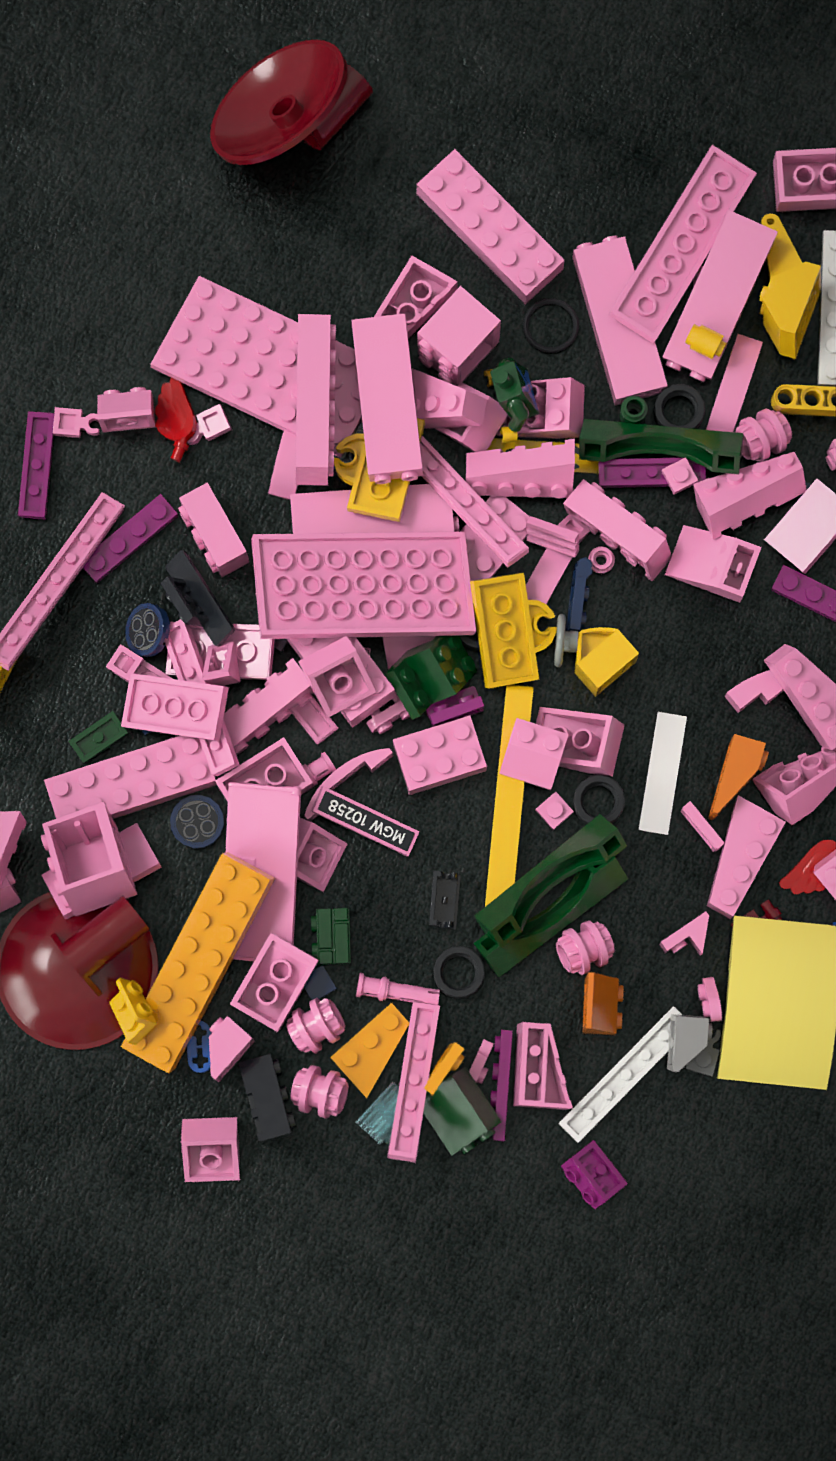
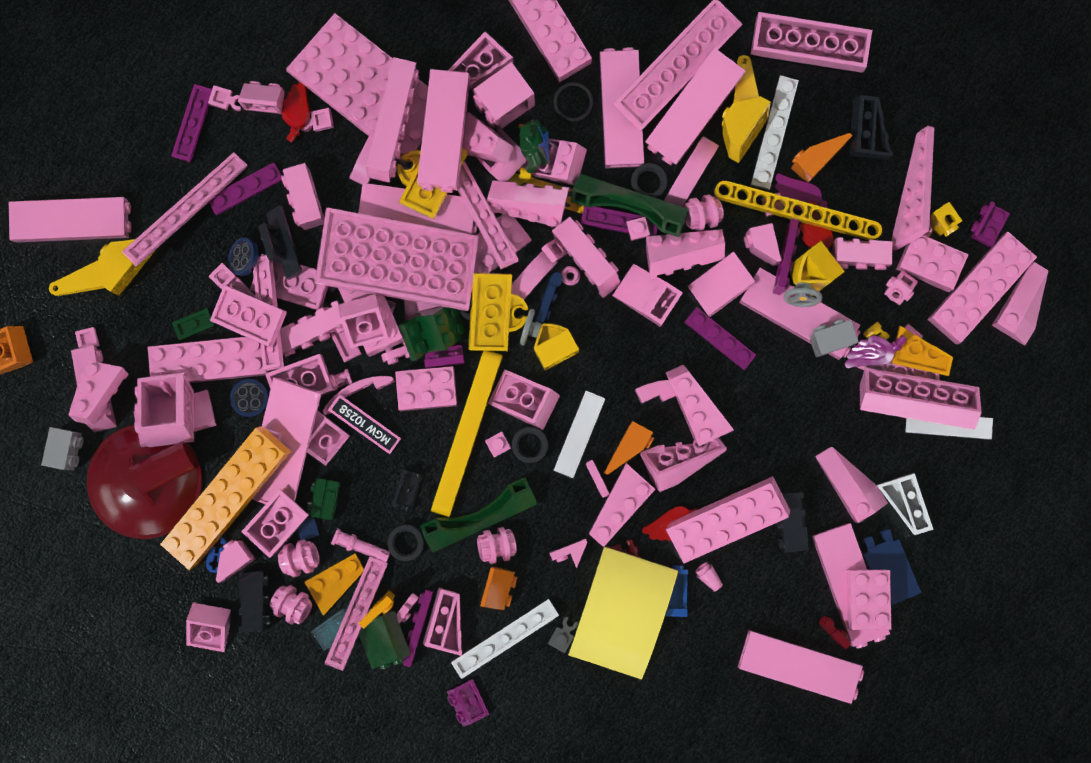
camera: 15 degrees right, 5 degrees up
yellow bracket [109,978,157,1045] -> none
bright pink slope [202,641,241,686] -> none
dark green arch [474,814,627,948] -> none
bright pink slope [499,718,569,790] -> none
bright pink tile [526,516,579,558] -> none
dark green brick [619,396,648,424] -> none
light grey slope [667,1014,712,1072] -> none
yellow brick [685,324,726,359] -> none
bright pink plate [698,977,722,1022] -> none

